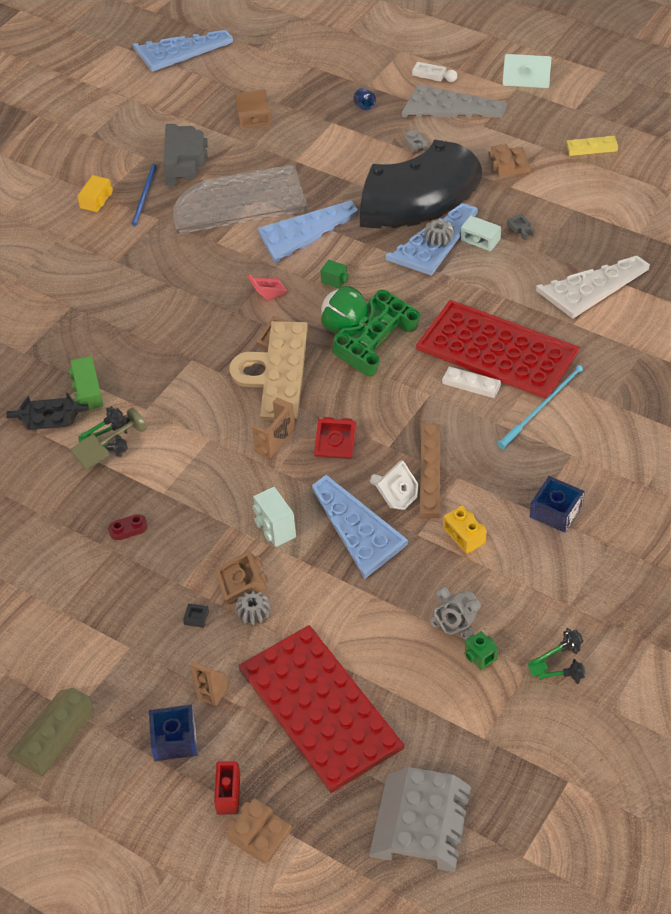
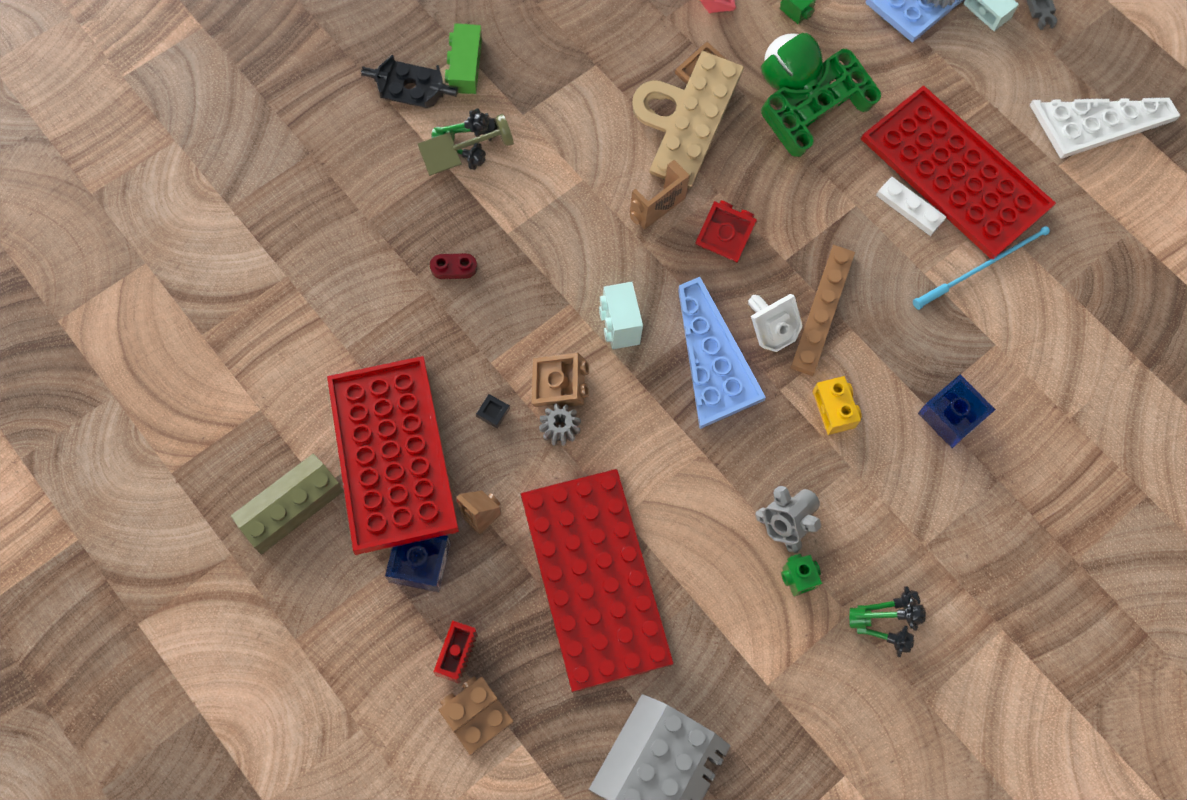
camera: 10 degrees right, 20 degrees up
none -> red plate [327,356,459,555]

